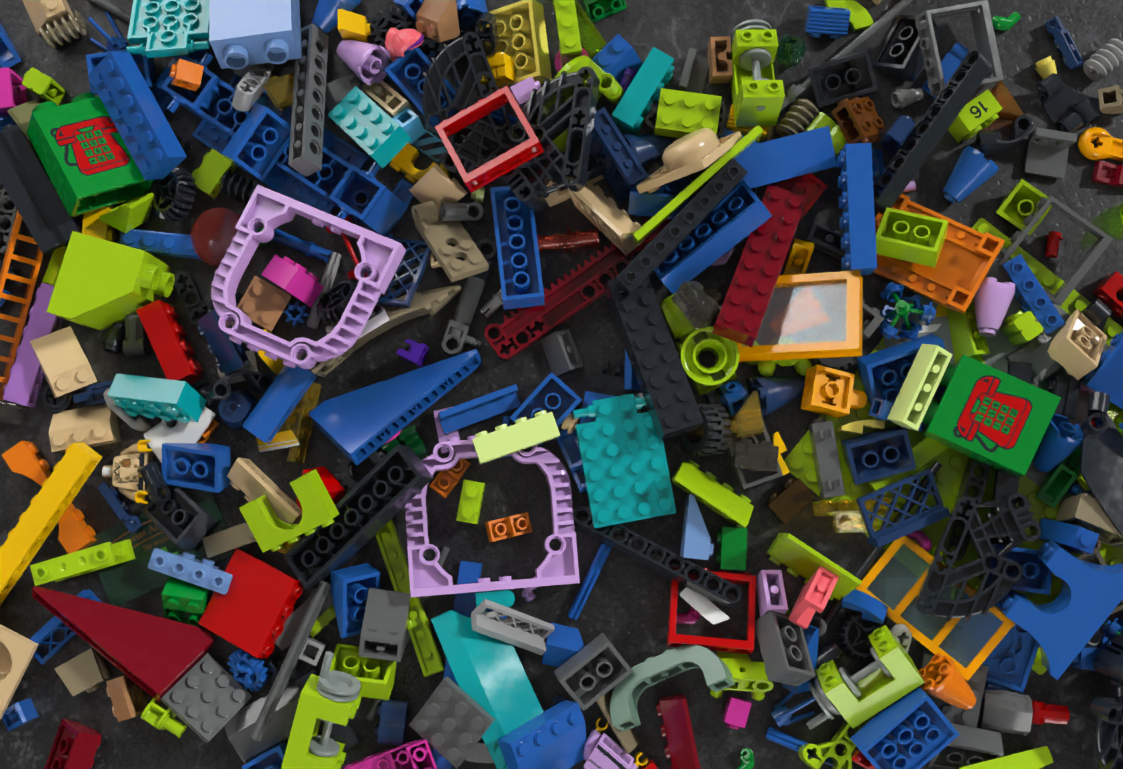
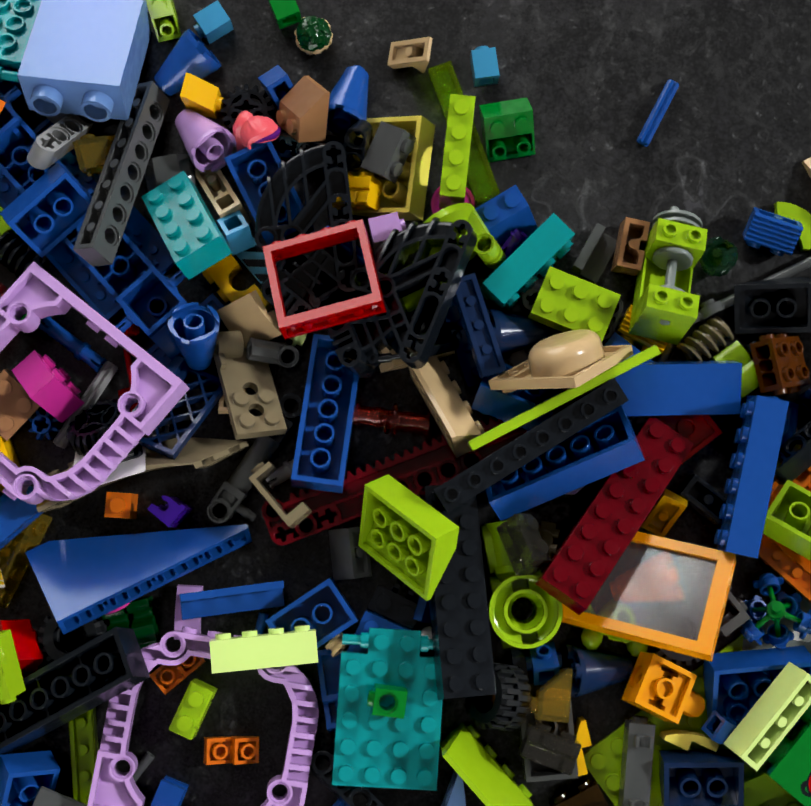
camera: 10 degrees right, 0 degrees up
none -> orange brick [104,492,138,519]
none -> blue cone [167,302,220,371]
none -> dark tan panel [249,461,312,528]
none -> lime slope [358,474,460,601]
none -> dark grey brick [360,121,416,184]
none -> green brick [367,683,408,719]

